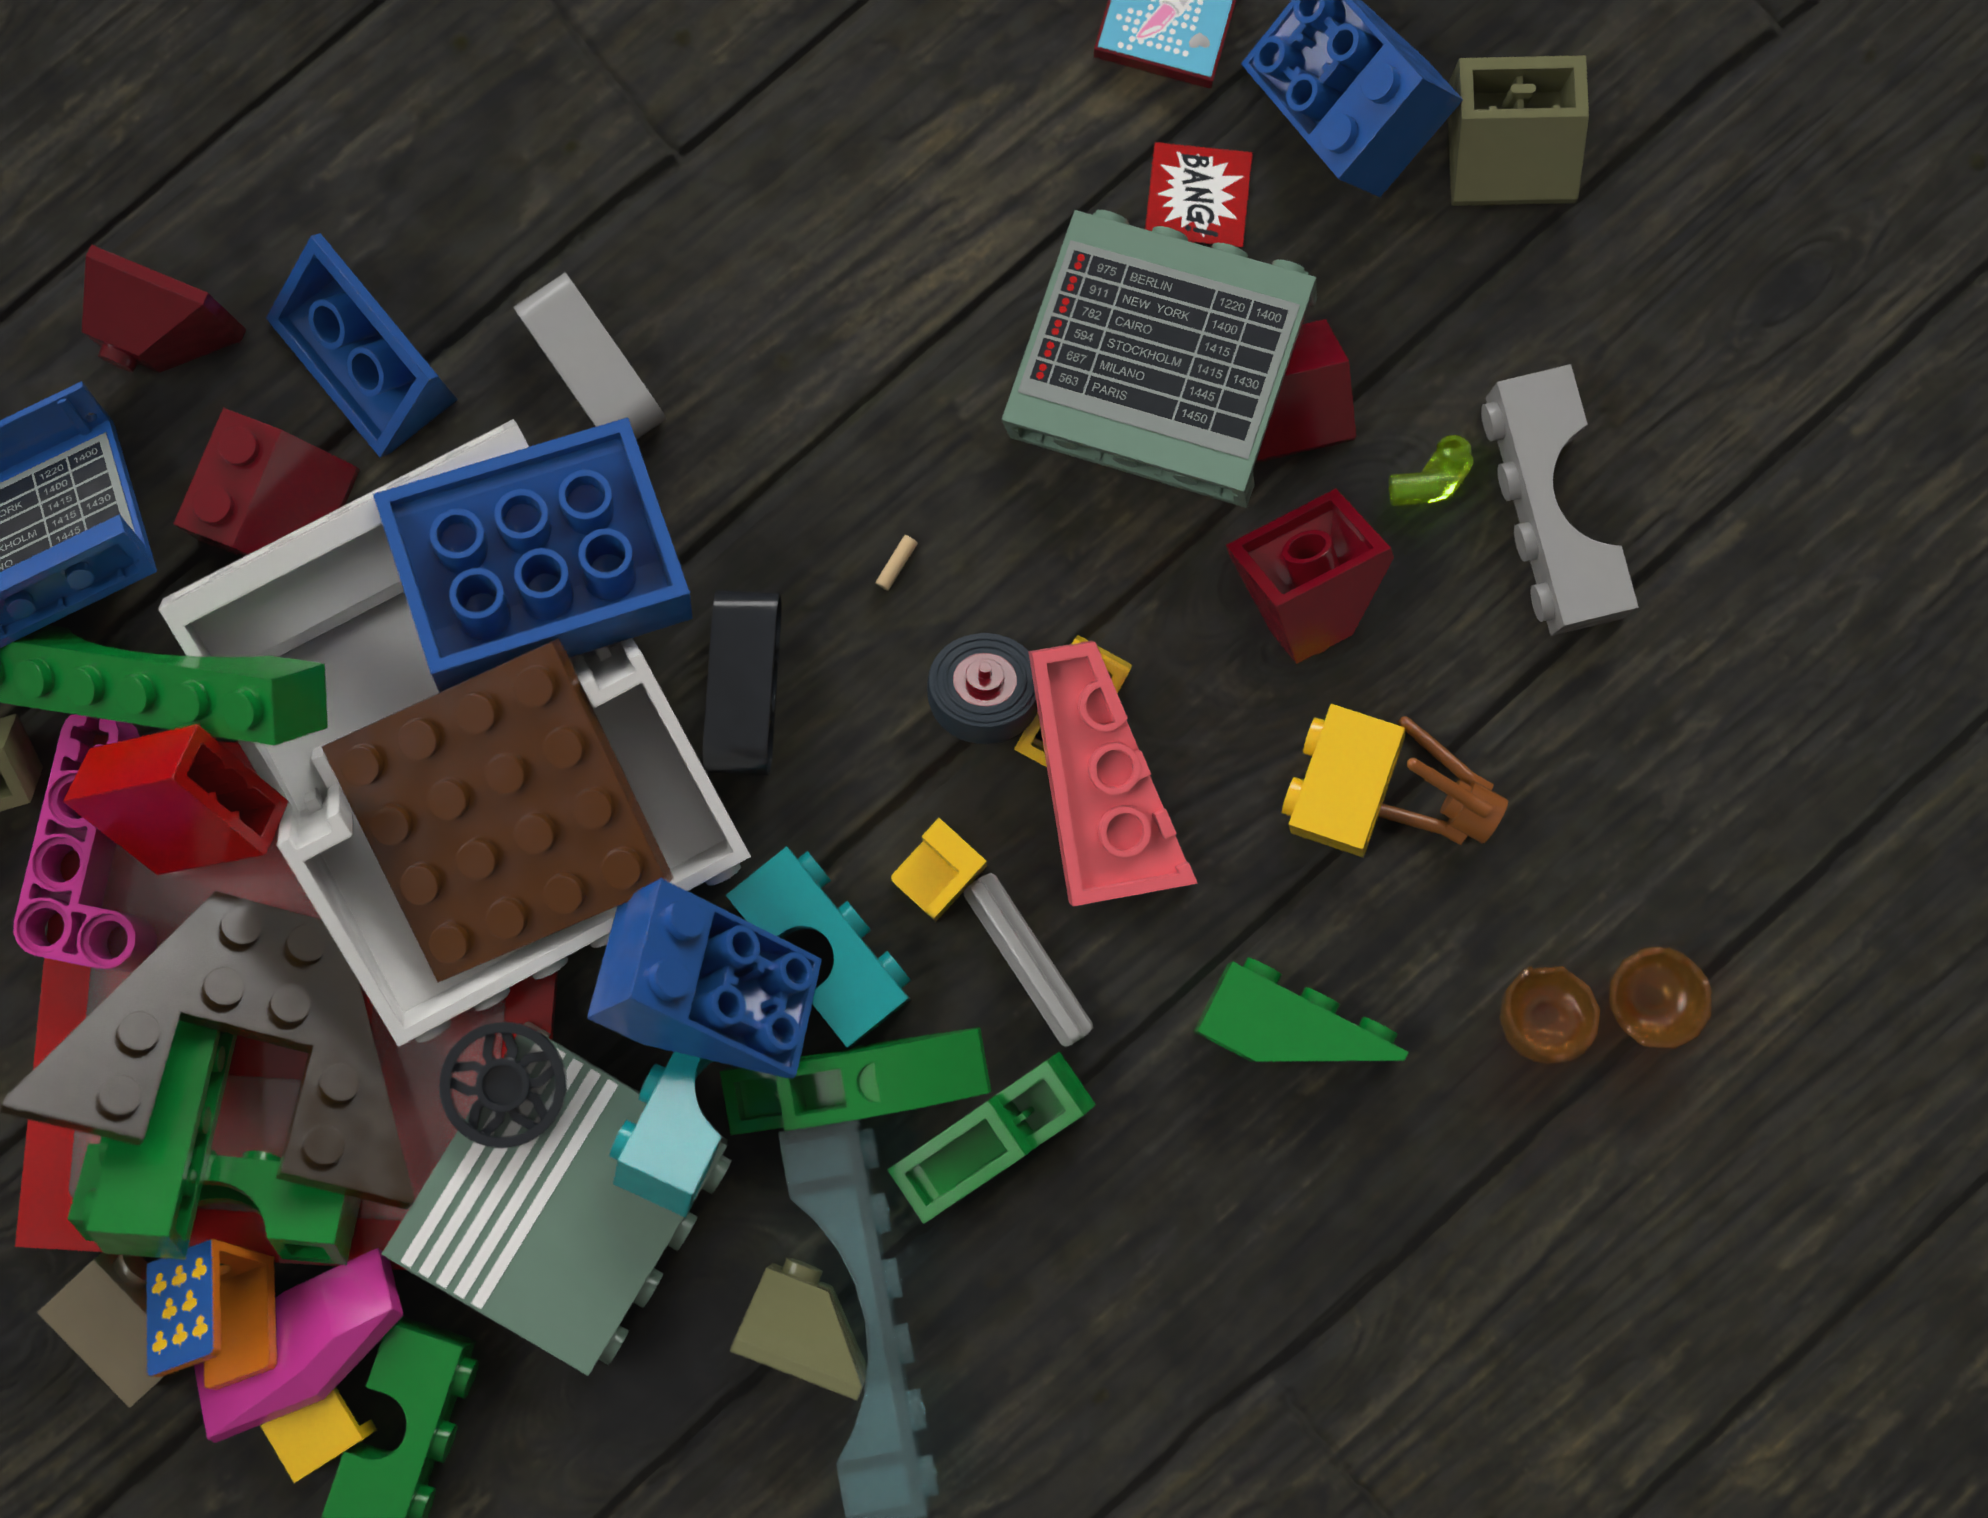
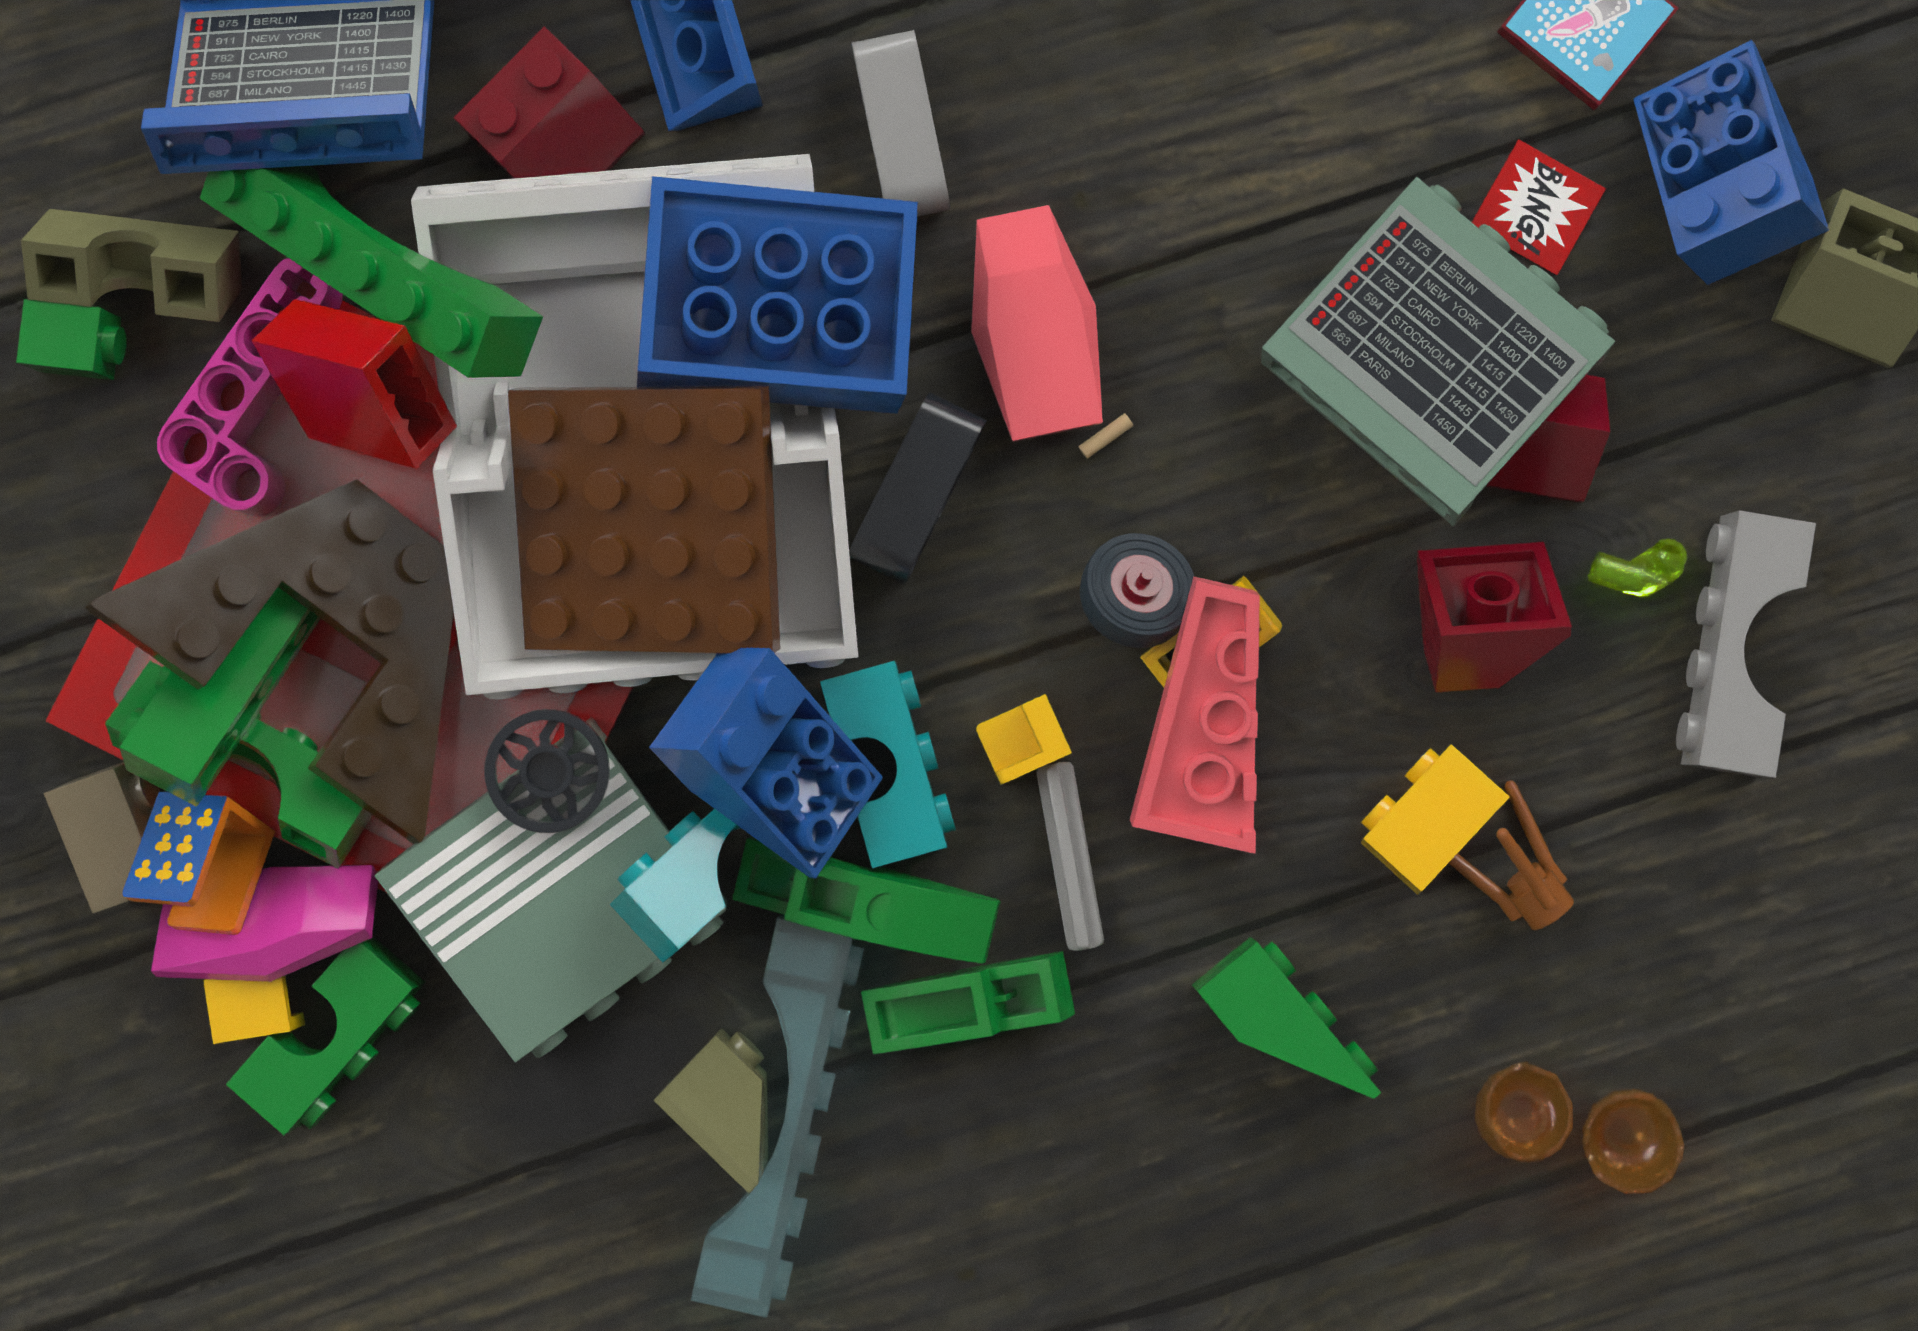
camera: 20 degrees right, 5 degrees up
none -> coral piece [971,205,1103,442]

